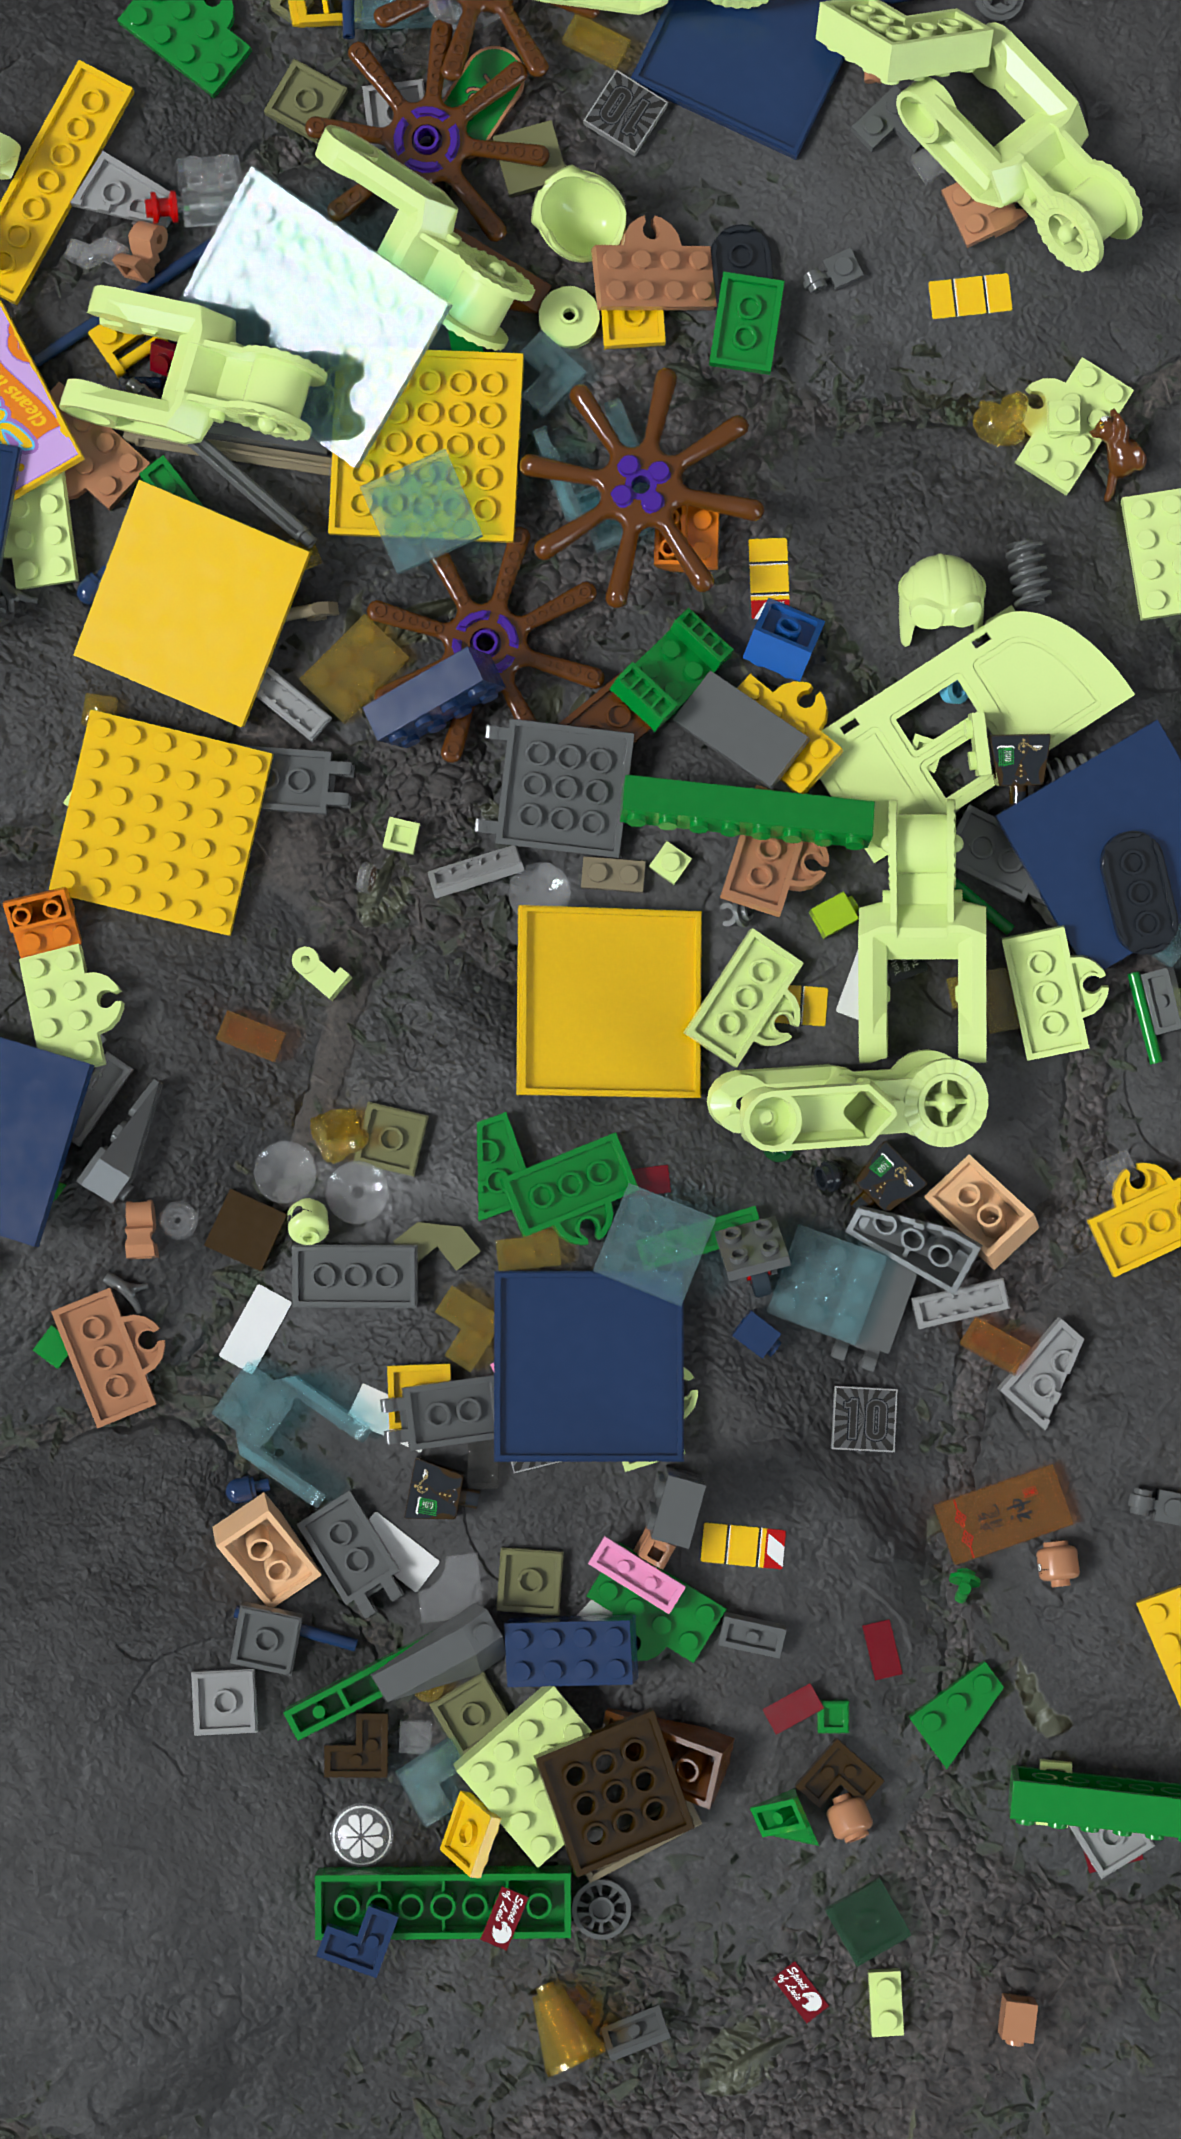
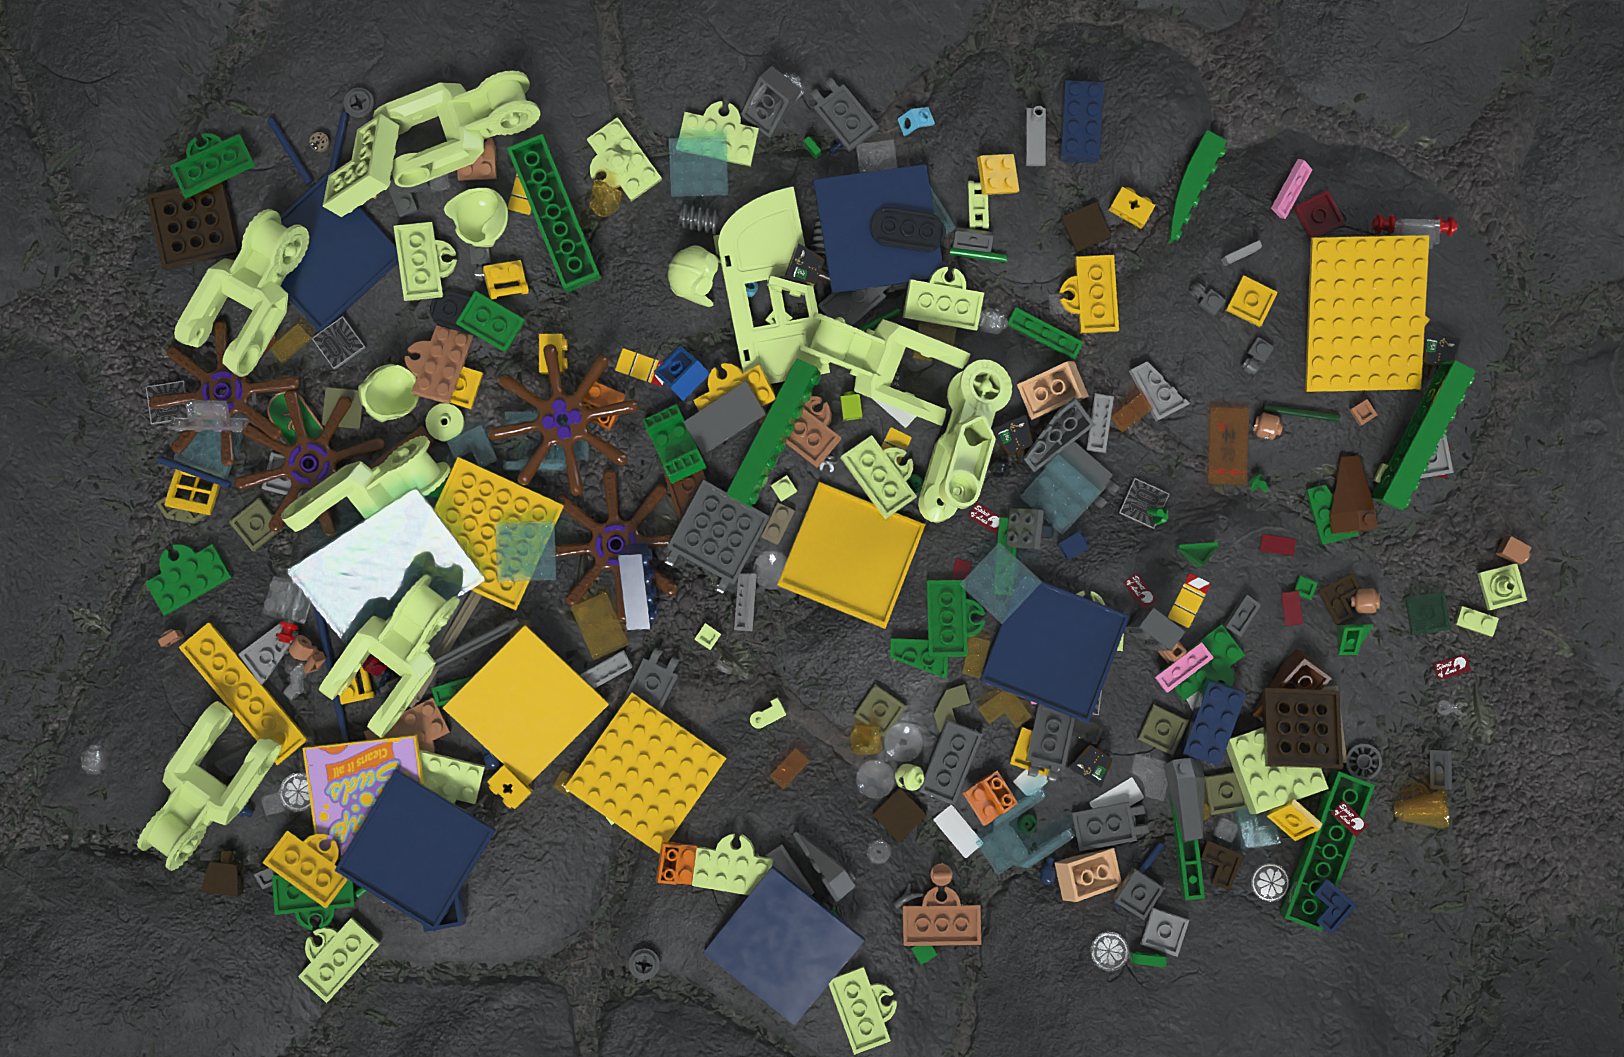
camera: 70 degrees left, 0 degrees up
nougat leg [125,1200,159,1260] -> none
dark tan piece [285,601,339,622] -> none
reddish brown animal [1089,408,1147,502] -> none
none -> nougat plate [158,629,184,647]
none -> yellowish green plate [394,222,457,301]
none -> yellowish green piece [444,188,508,247]
none -> yellow plate [483,260,529,300]
none -> yellow brick [487,765,533,809]
none -> green brick [507,134,602,293]
none -> yellow brick [539,334,568,375]
none -> clear light blue plate [669,137,729,197]
none -> dark green tile [906,473,925,493]
none -> nougat piece [930,863,952,886]
none -> orange brick [963,771,1018,826]
none -> dark red sticker [968,502,999,535]
none -> clear head [978,308,1008,335]
none -> green plate [1007,307,1084,360]
none -> dark green tile [1017,814,1037,834]
none -> clear dish [1091,932,1130,972]
none -> dark red sticker [1123,573,1157,608]
none -> green beam [1130,952,1167,967]
none -> green plate [1147,507,1169,525]
none -> green slope [1176,542,1218,567]
none -> dark green piece [1263,404,1340,422]
none -> reddish brown wedge [1329,456,1378,534]
none -> nougat plate [1349,399,1377,426]
none -> clear arm [1437,700,1468,716]
none -> yellowish green plate [1477,563,1527,610]

